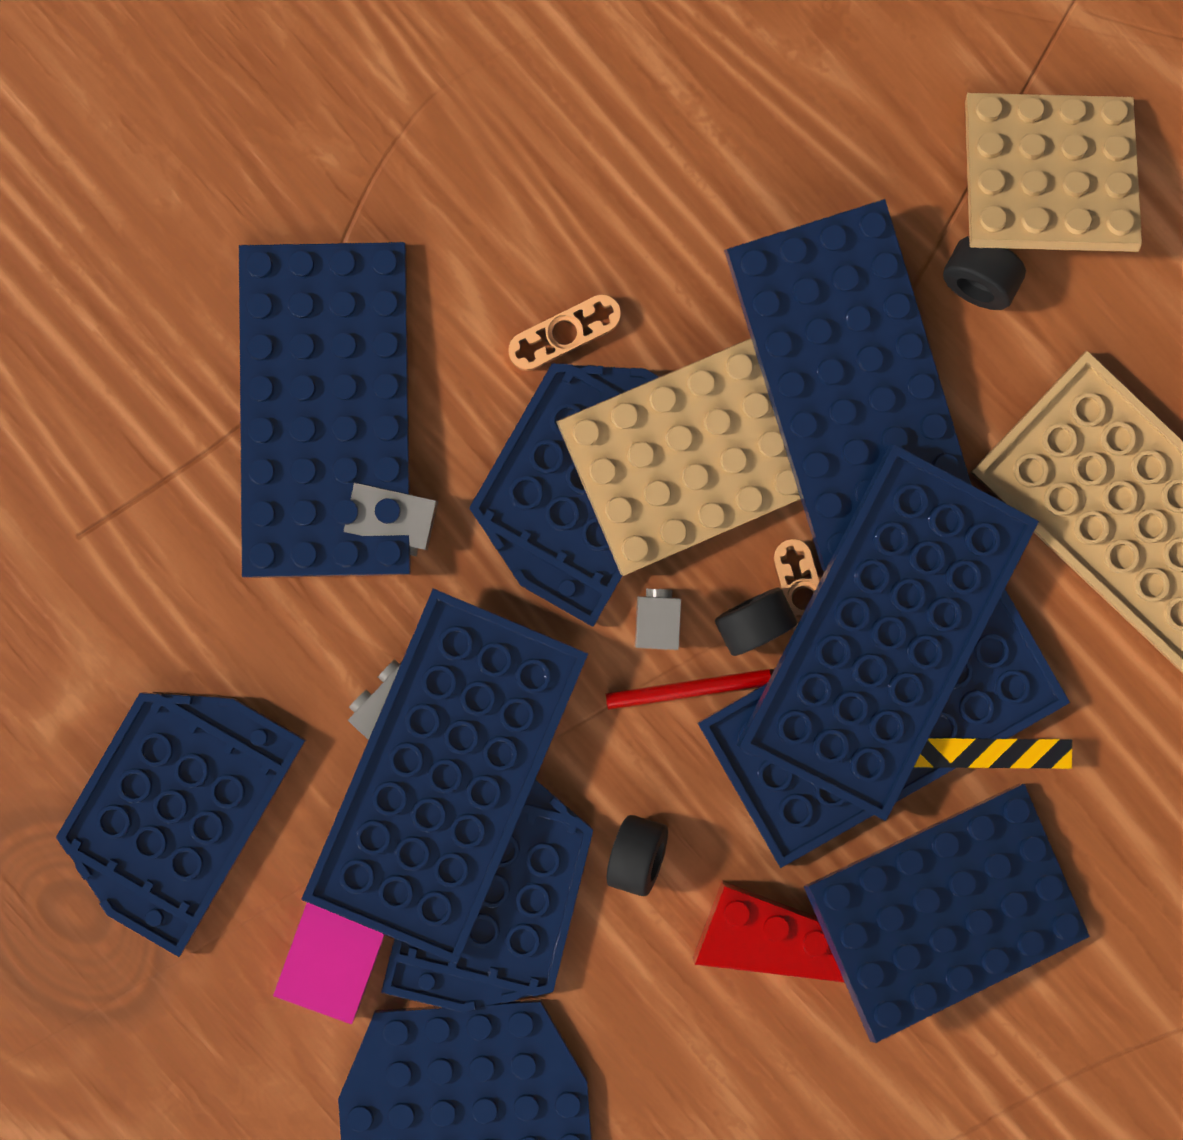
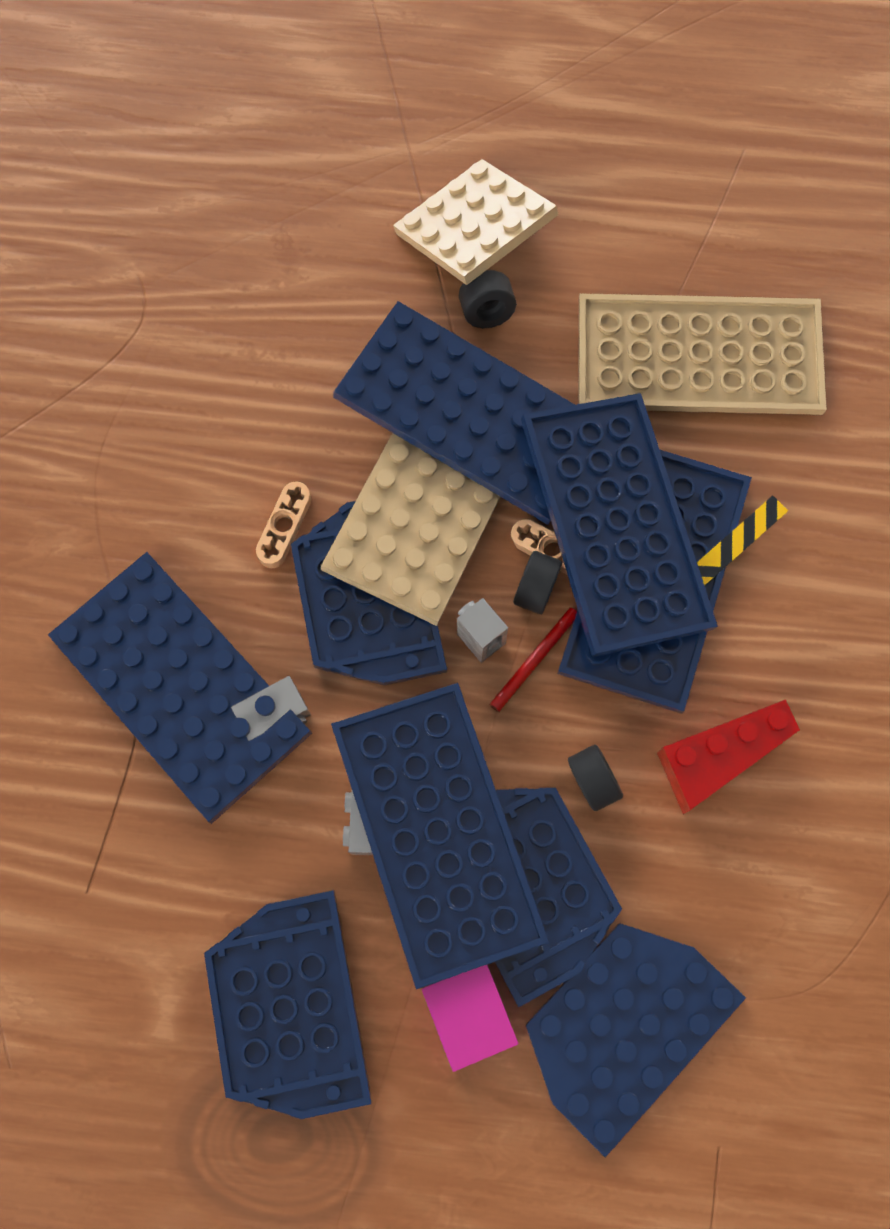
camera: 45 degrees left, 15 degrees down
dark blue plate [804,784,1090,1043] -> none

